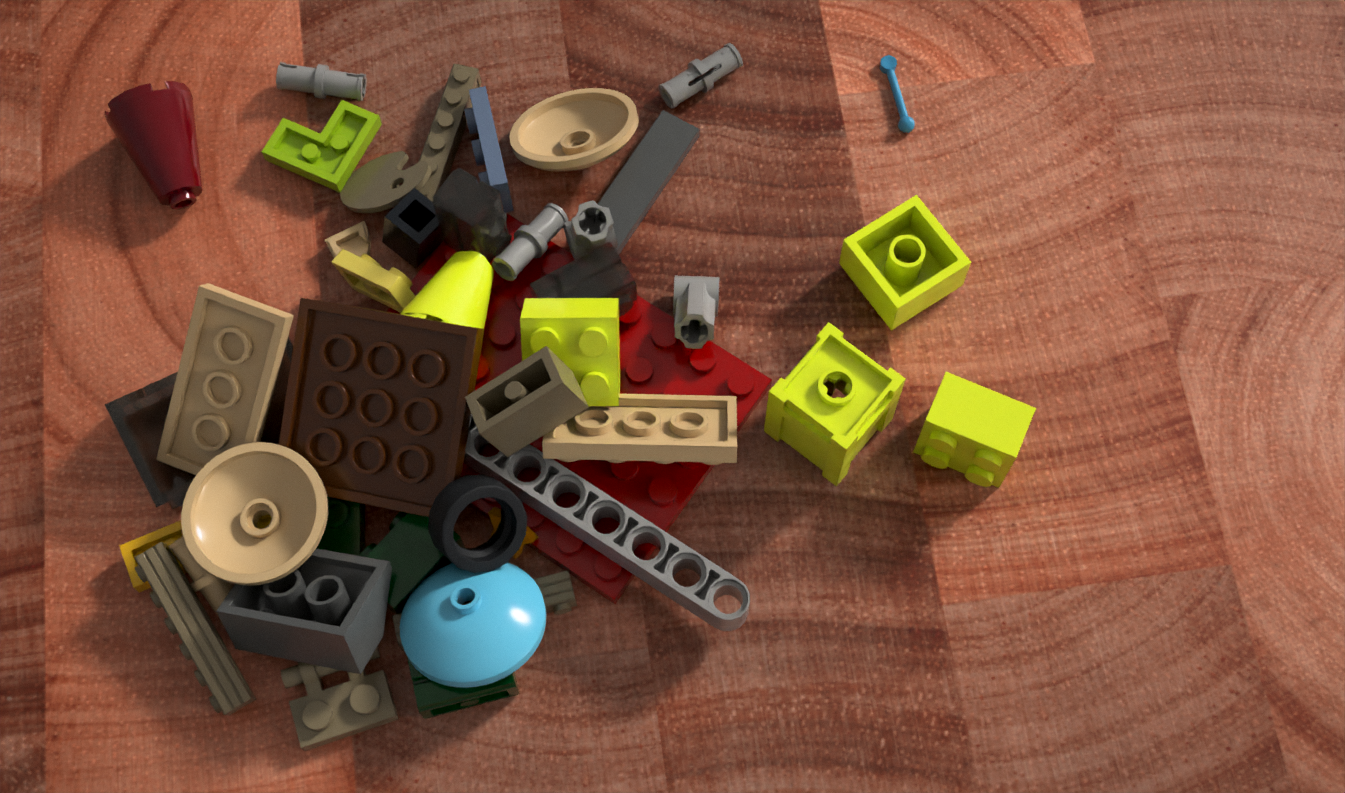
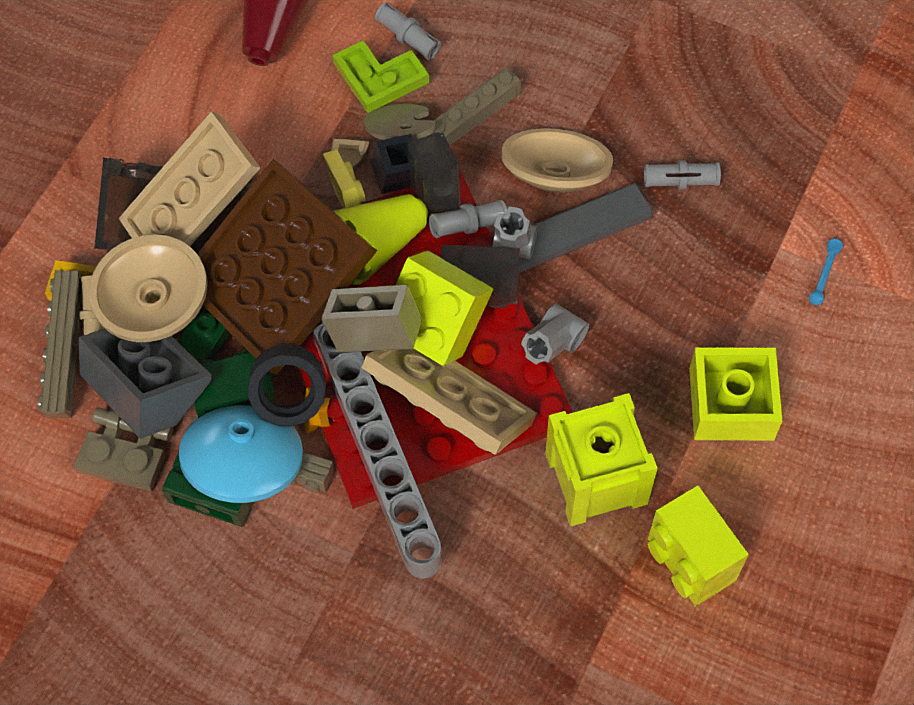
camera: 35 degrees right, 5 degrees down
sand blue plate [464,86,514,215] -> none

